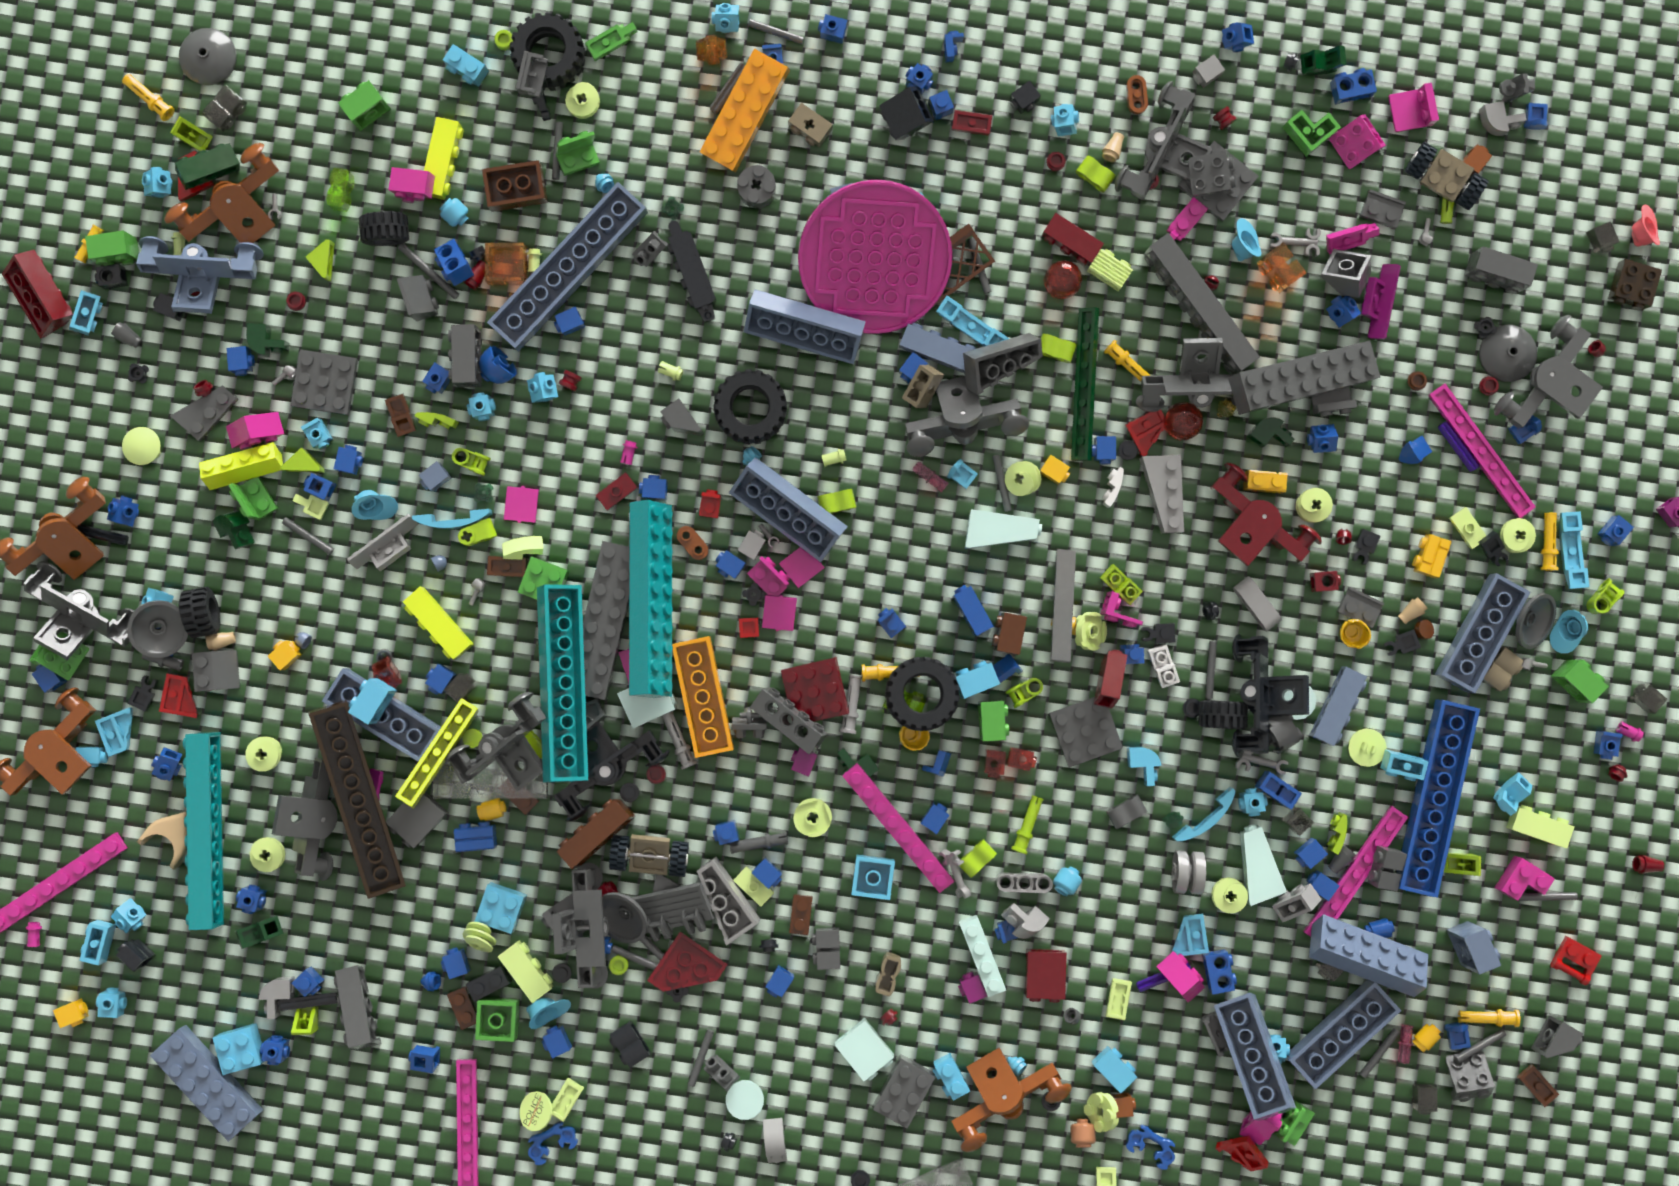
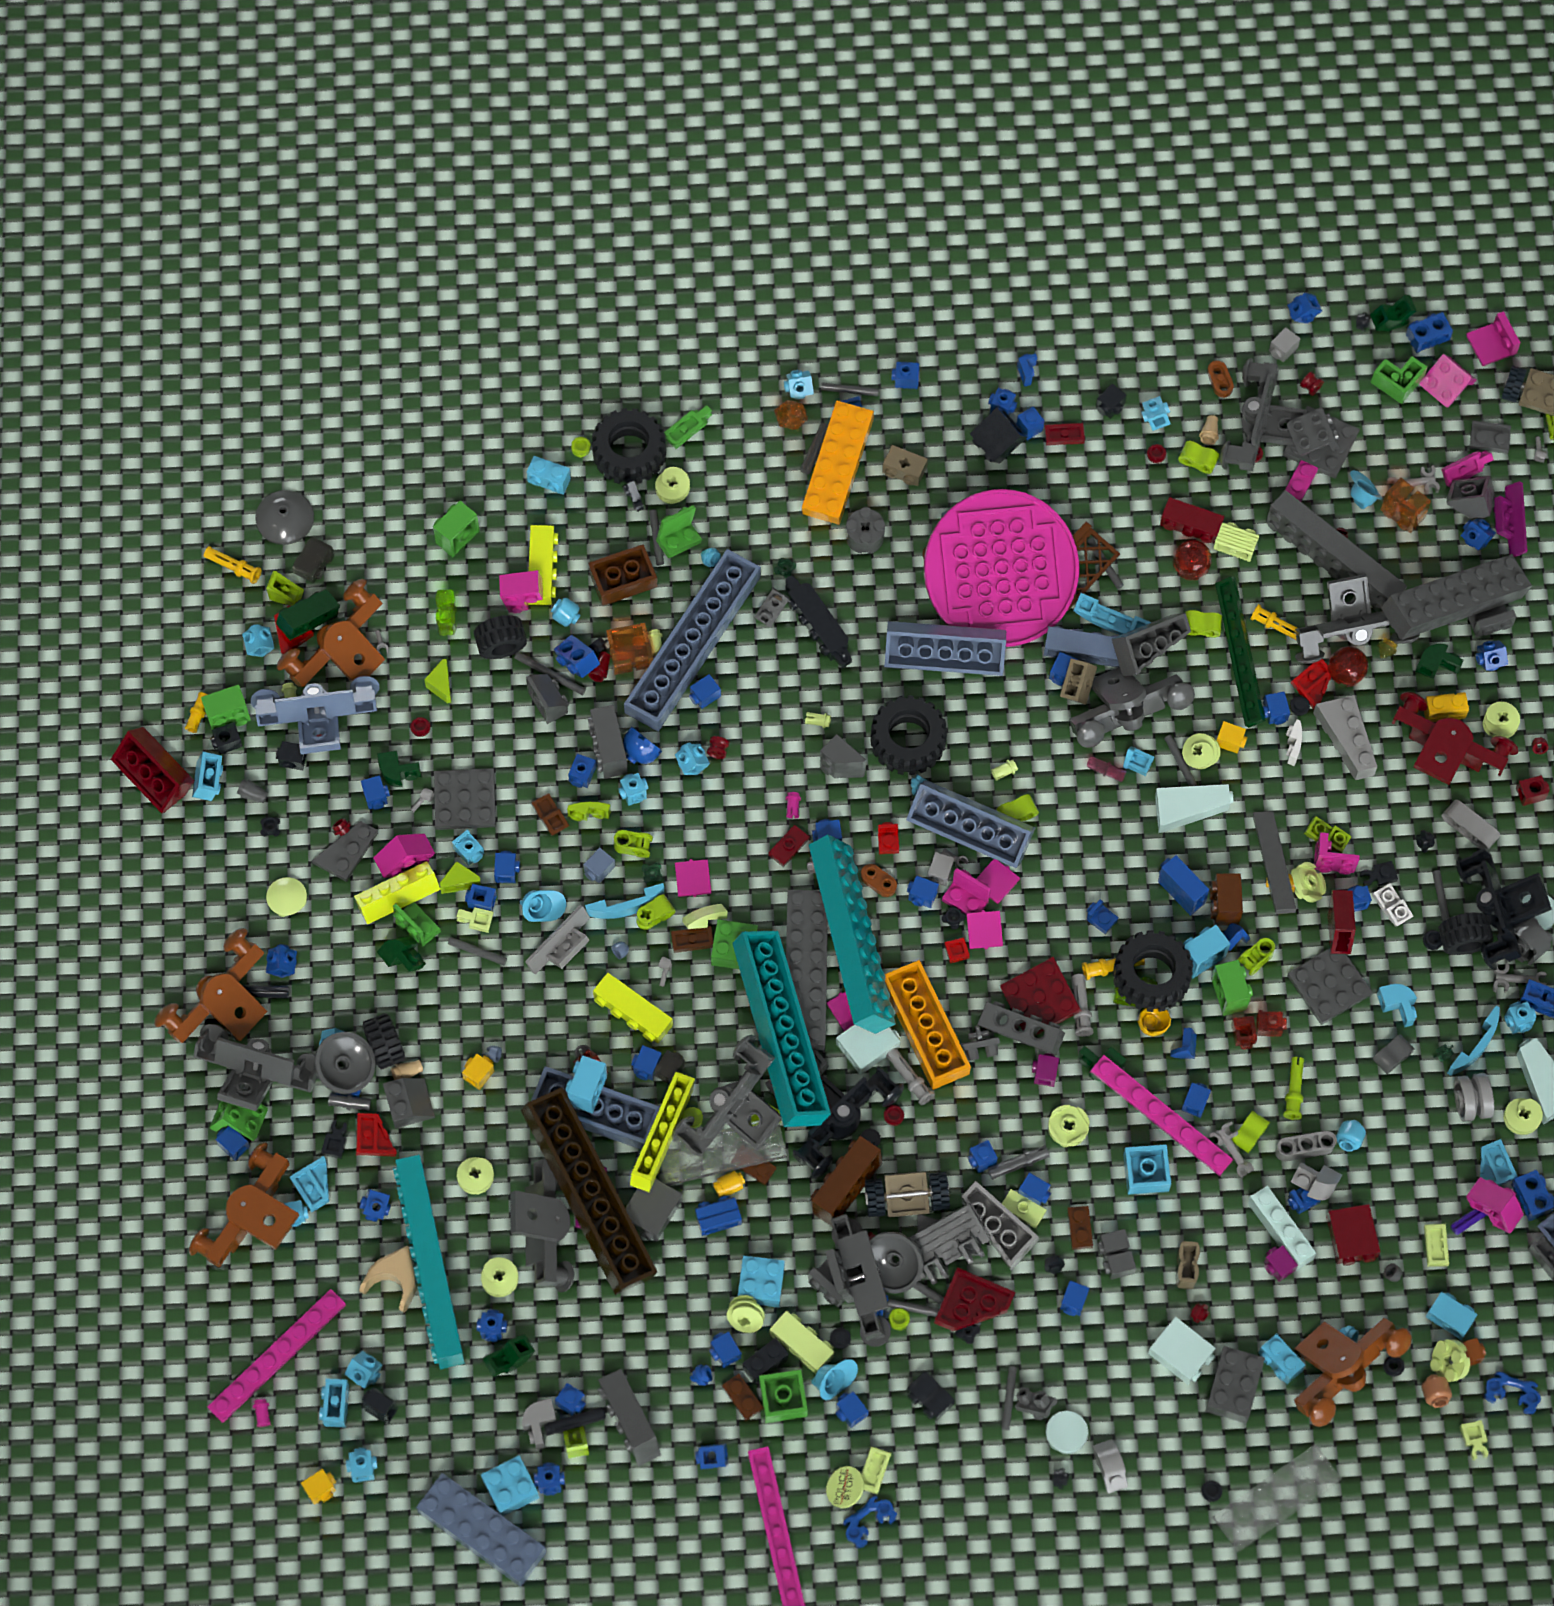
camera: 10 degrees left, 20 degrees down
dark grey hinge [516,51,548,98] -> none

